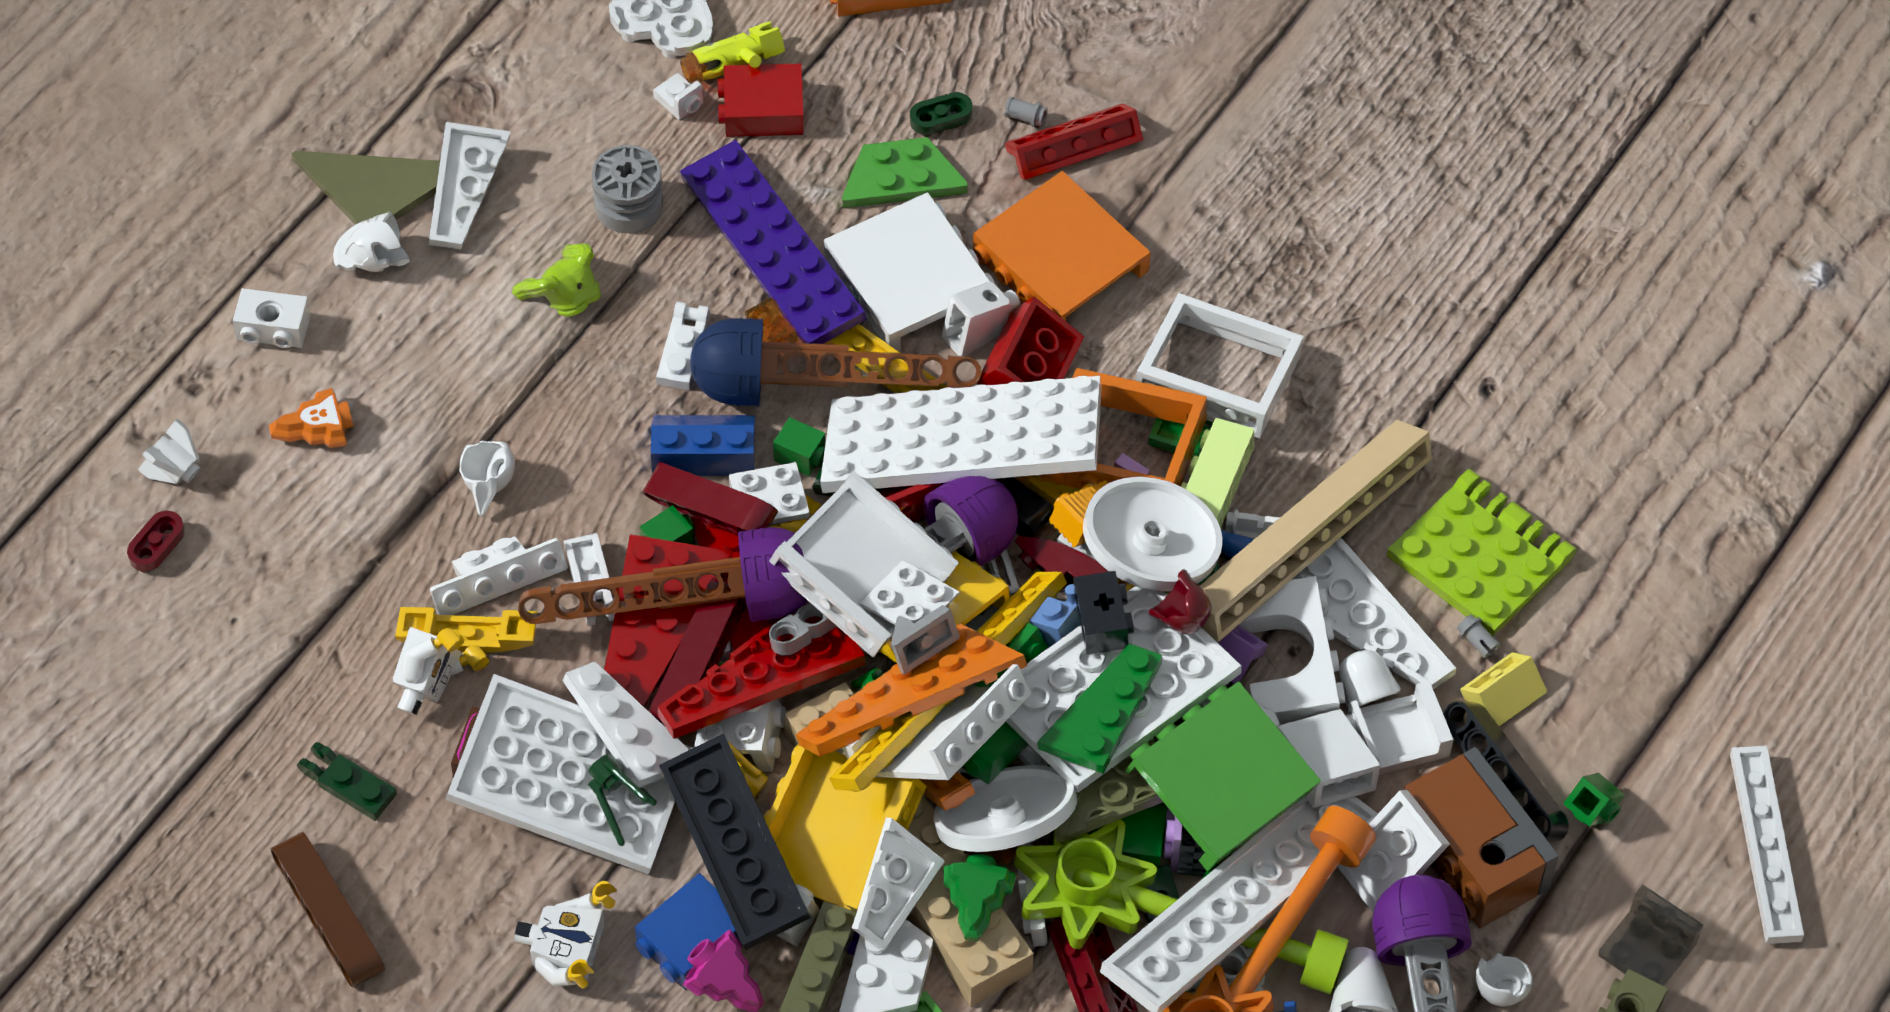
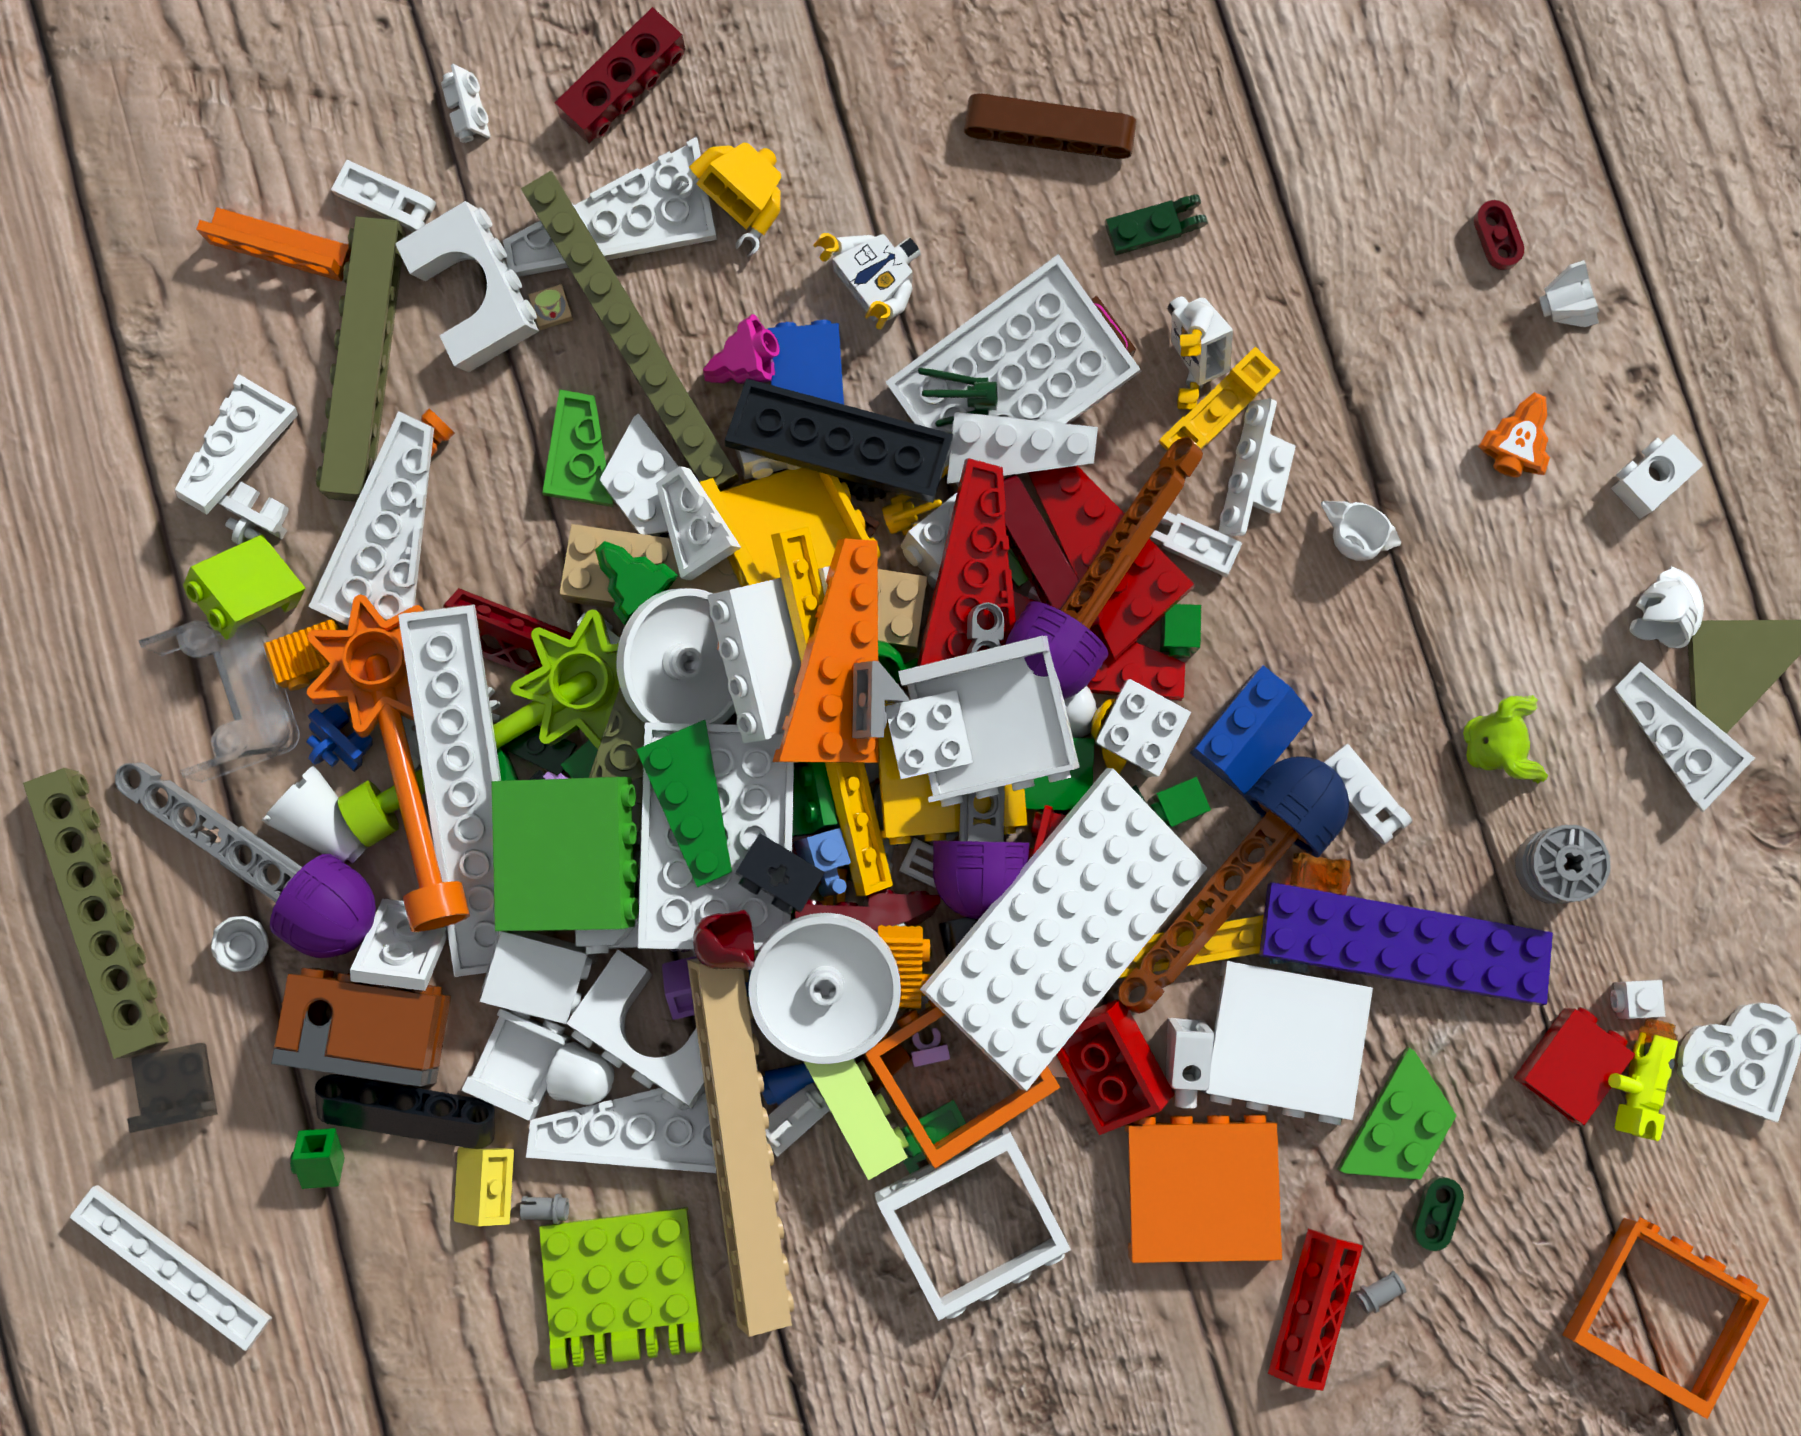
camera: 130 degrees right, 25 degrees up
dark red beam [642,462,778,534] -> none

